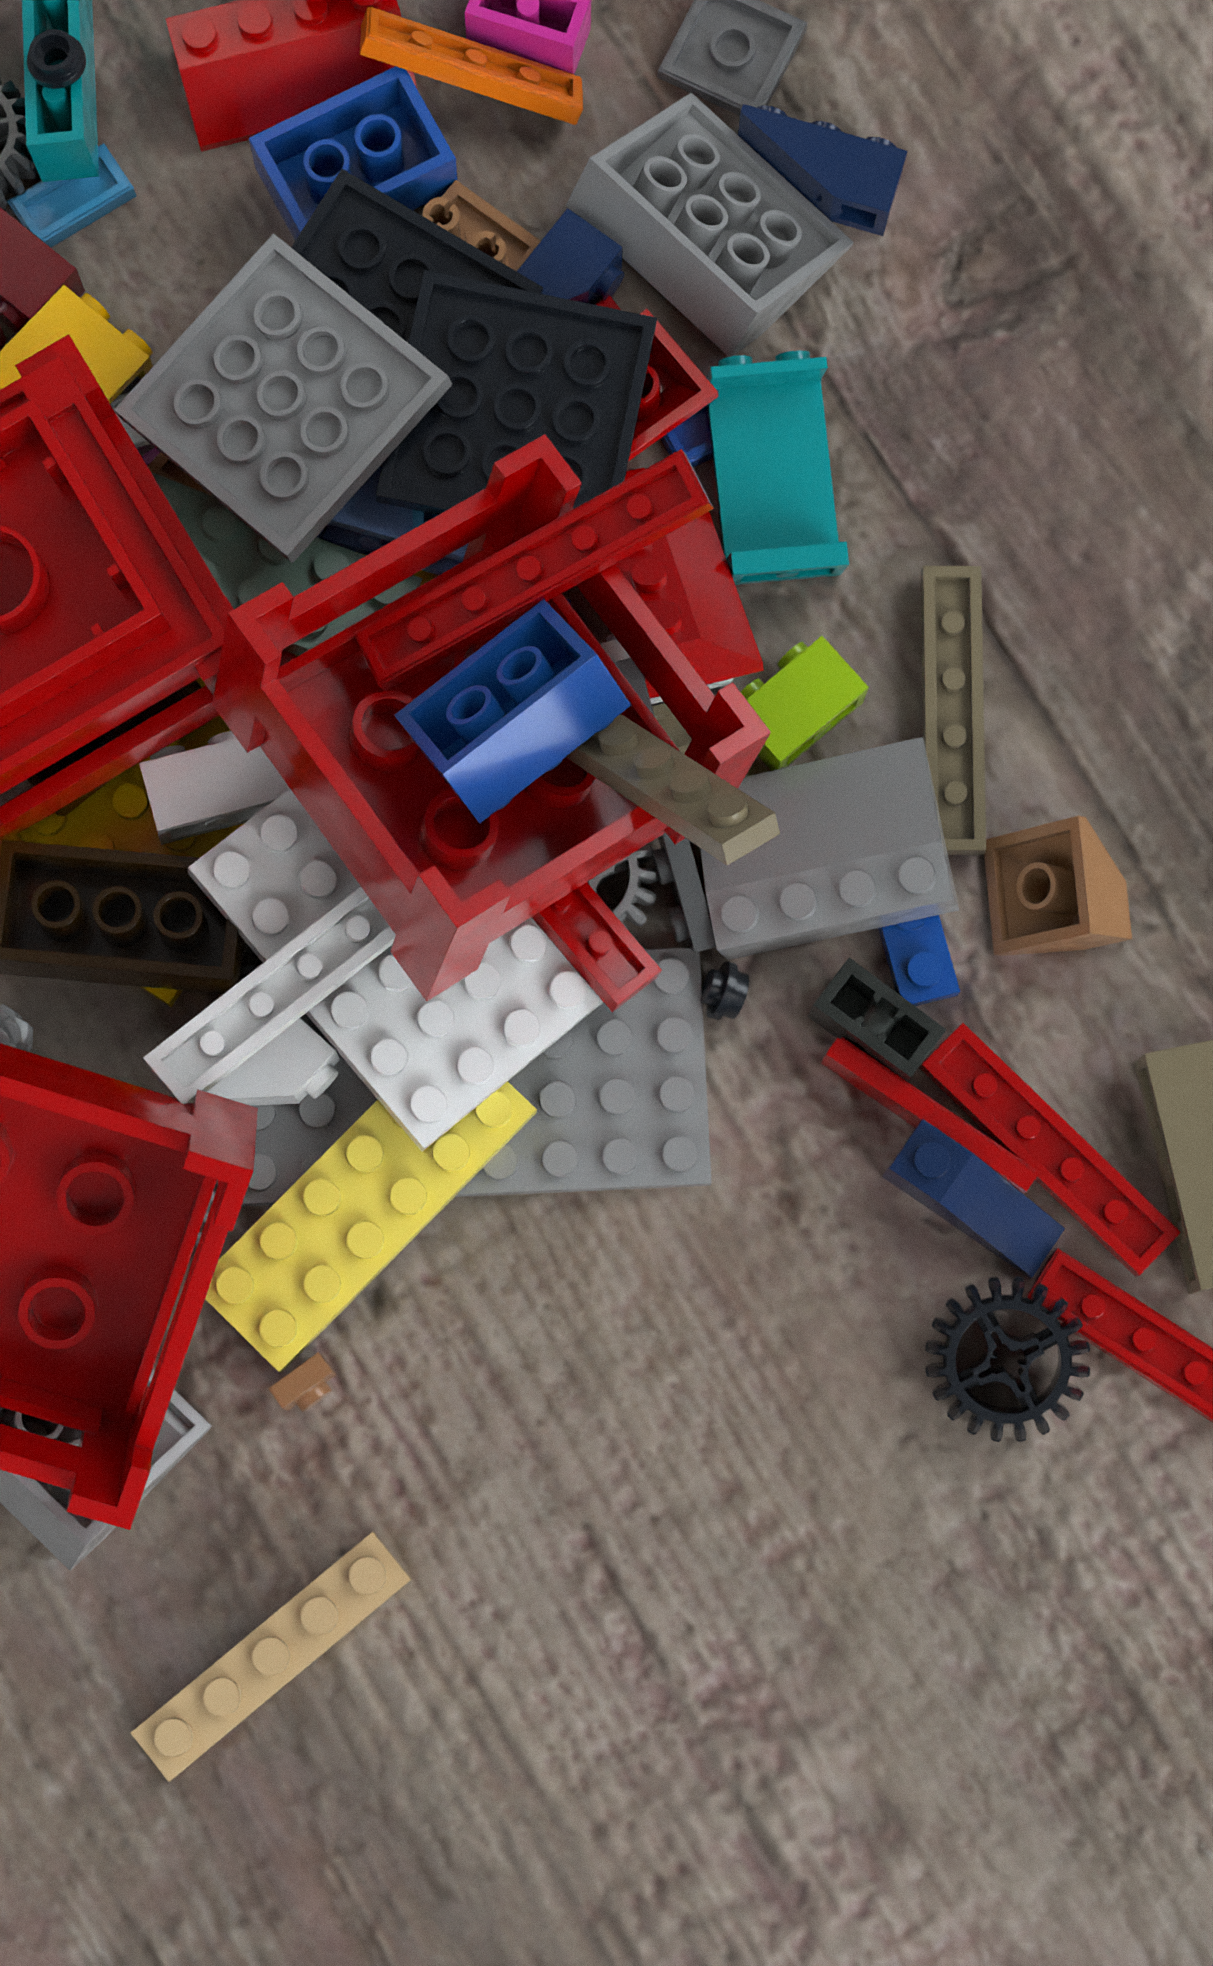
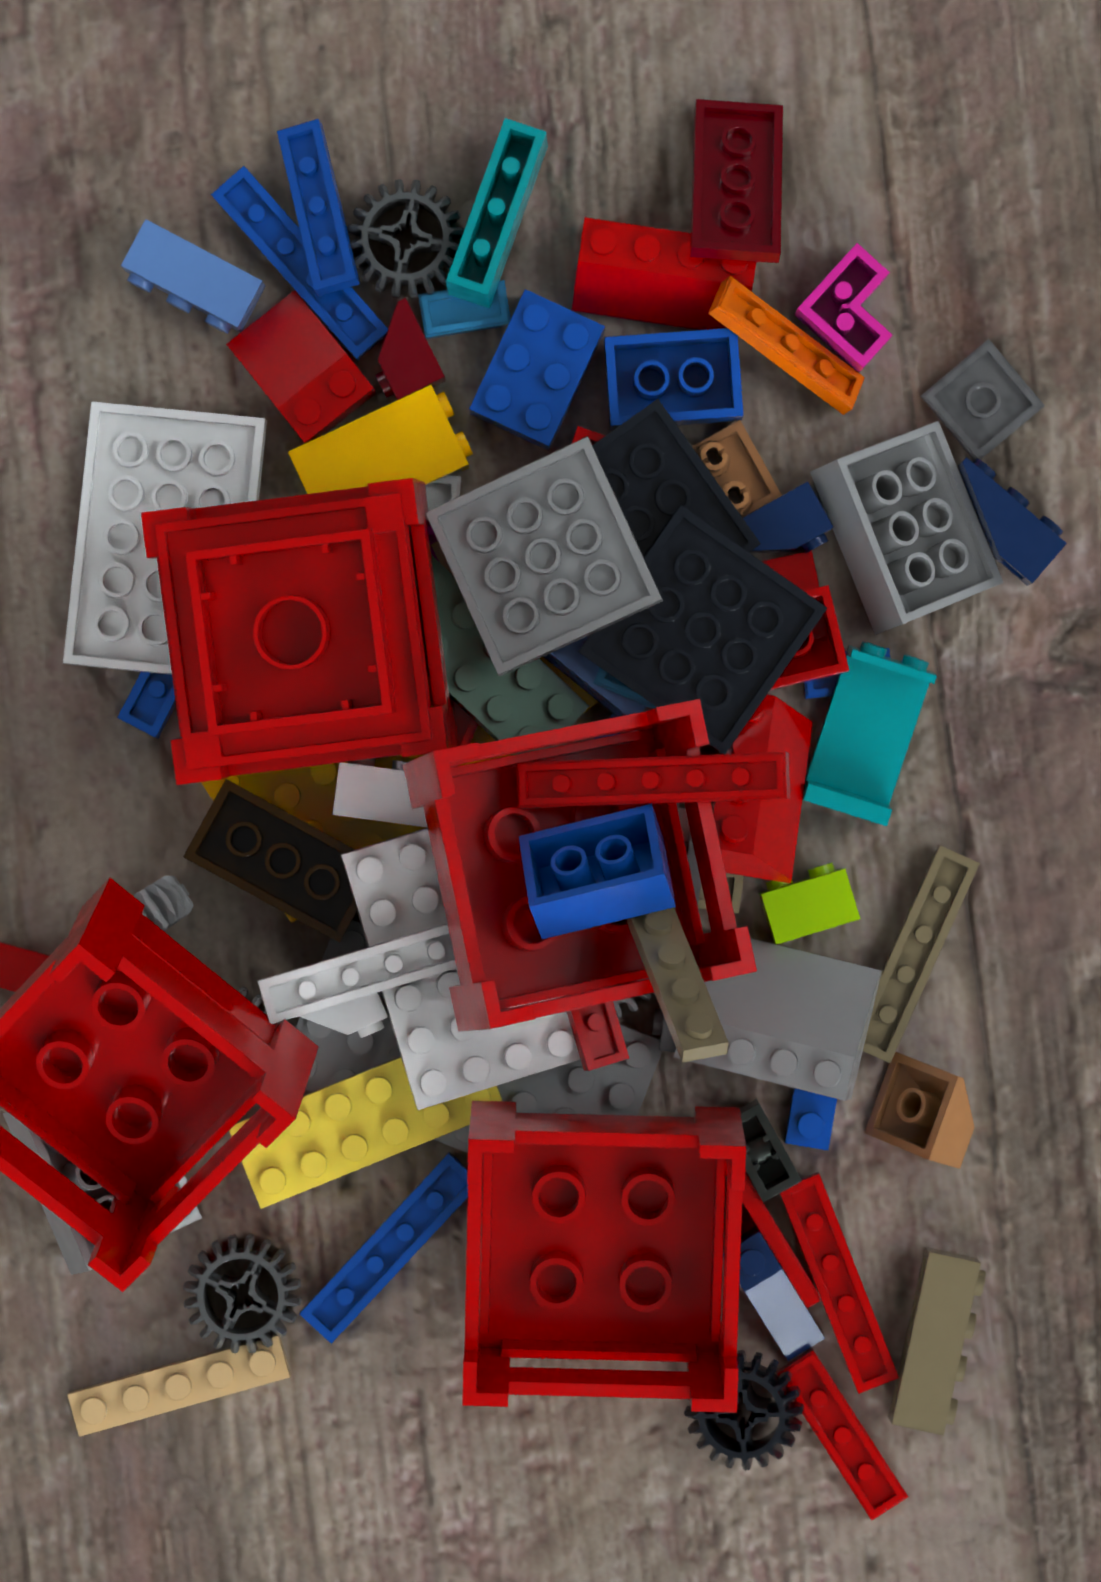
camera: 30 degrees right, 10 degrees up
black plate [27,29,86,89] -> none
medium nougat plate [268,1352,337,1412] -> none
black plate [700,961,749,1020] -> none
none -> dark grey gear [183,1234,302,1353]
none -> blue plate [299,1152,468,1344]
none -> red piece [462,1101,746,1413]
none -> blue brick [469,289,605,451]

